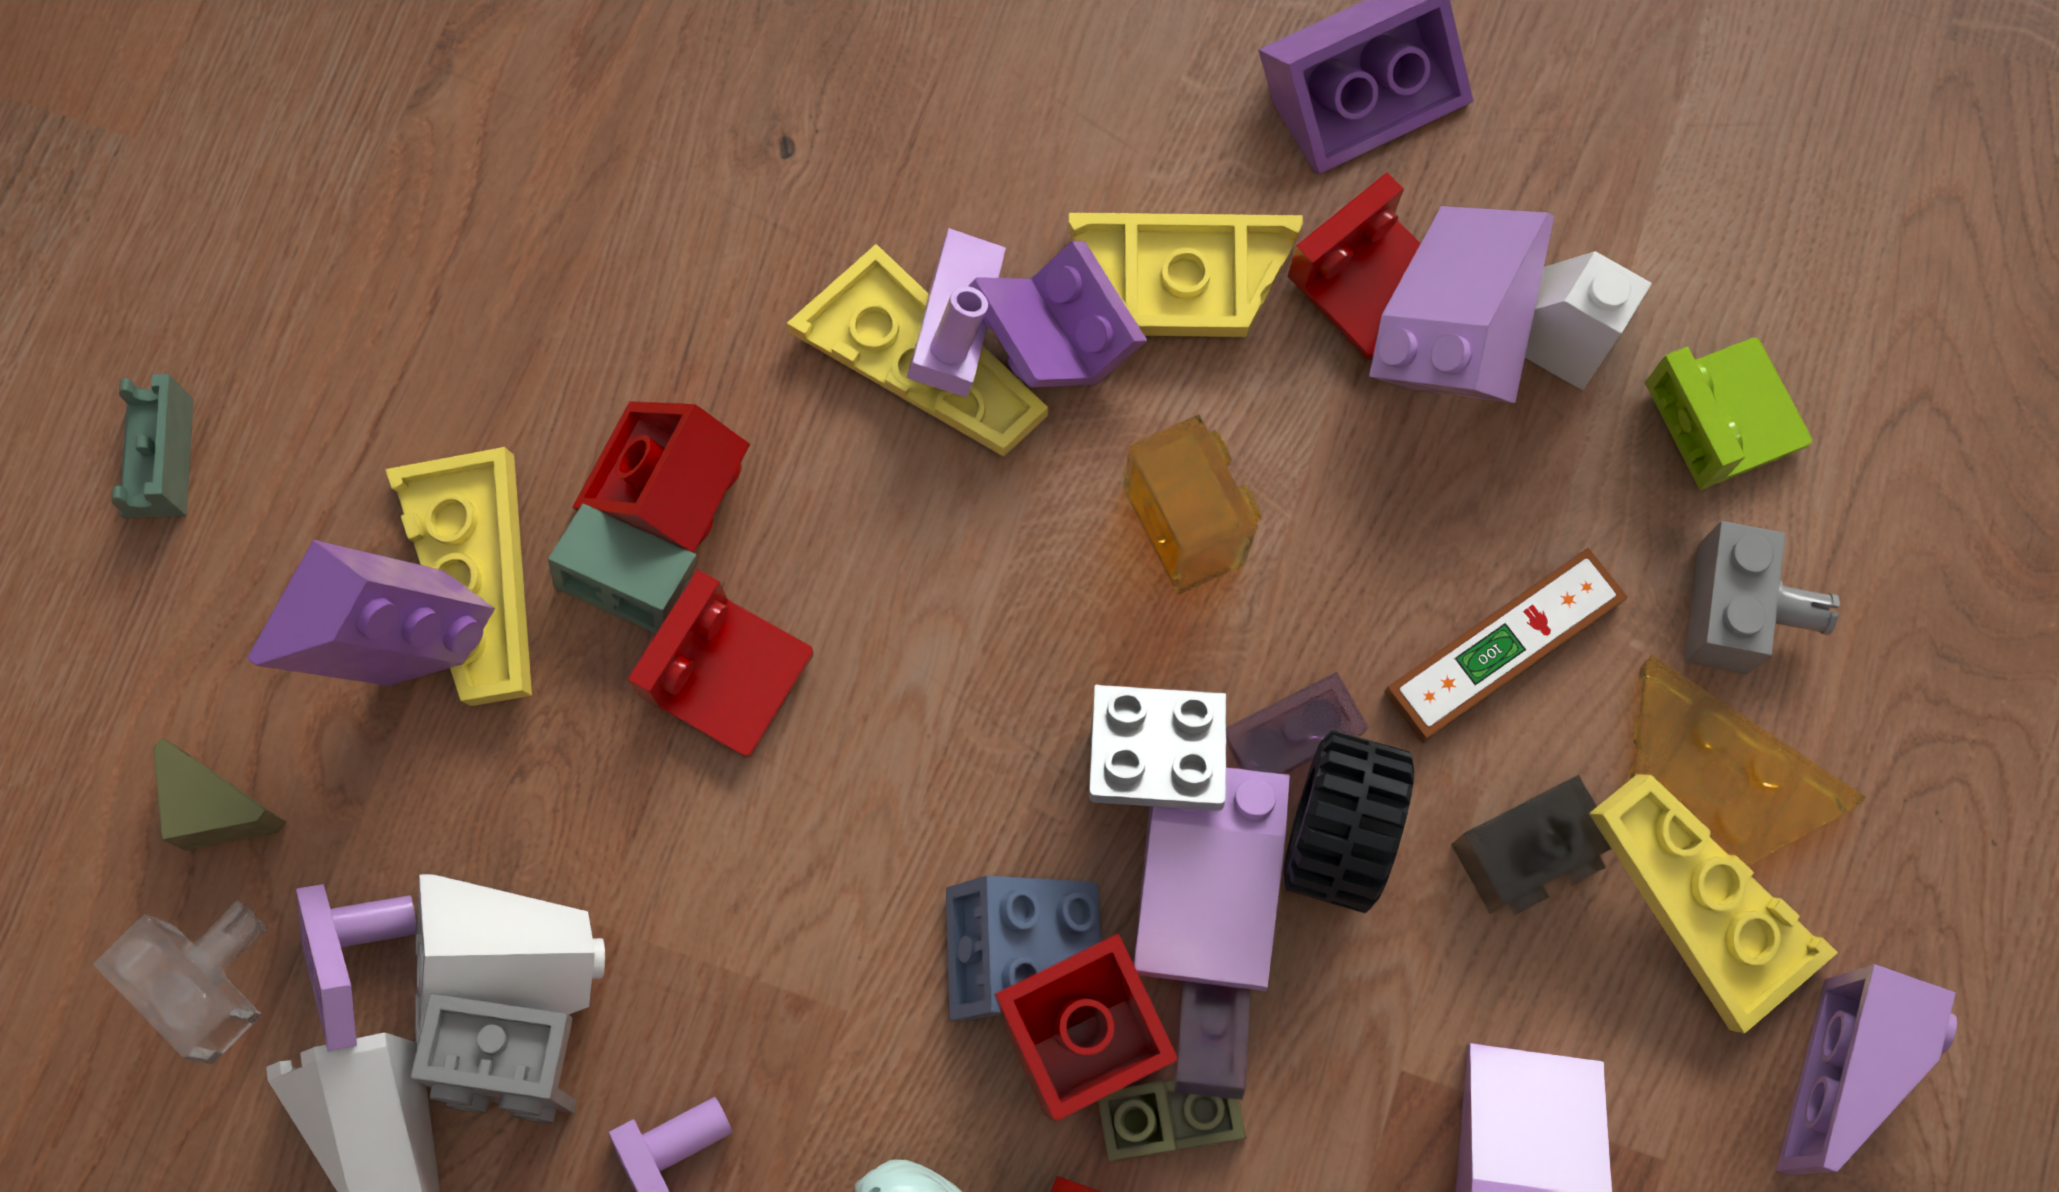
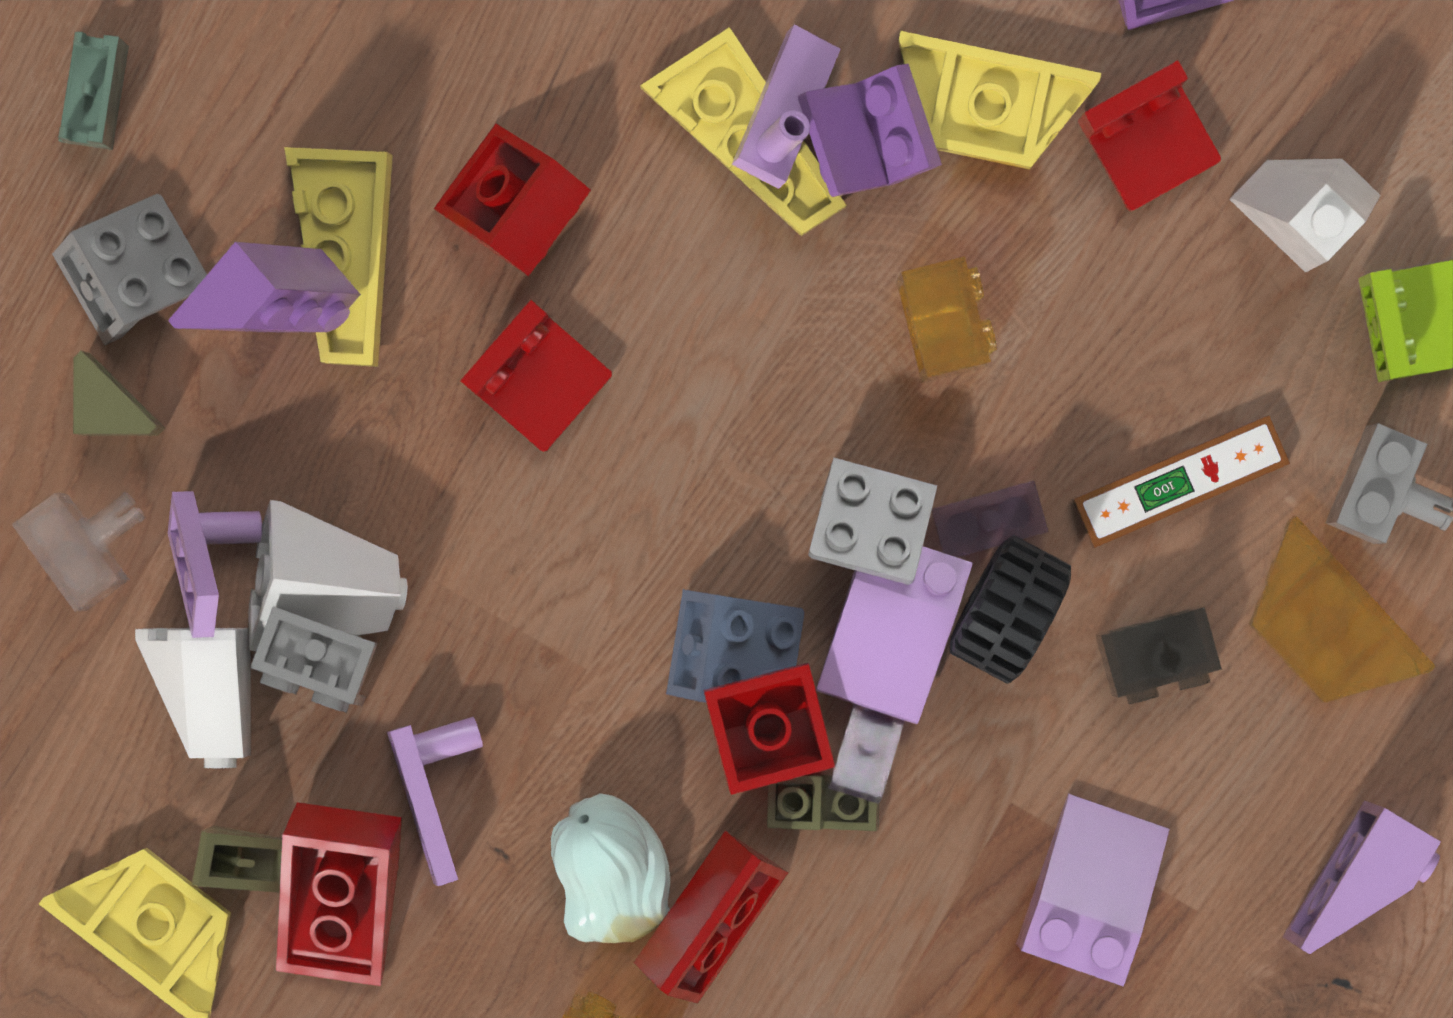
camera: 10 degrees right, 15 degrees up
sand green hinge [548,504,697,634] -> none
lavender slope [1369,206,1554,403] -> none
light yellow wing [1589,774,1838,1034] -> none
none -> light grey bracket [52,194,207,345]

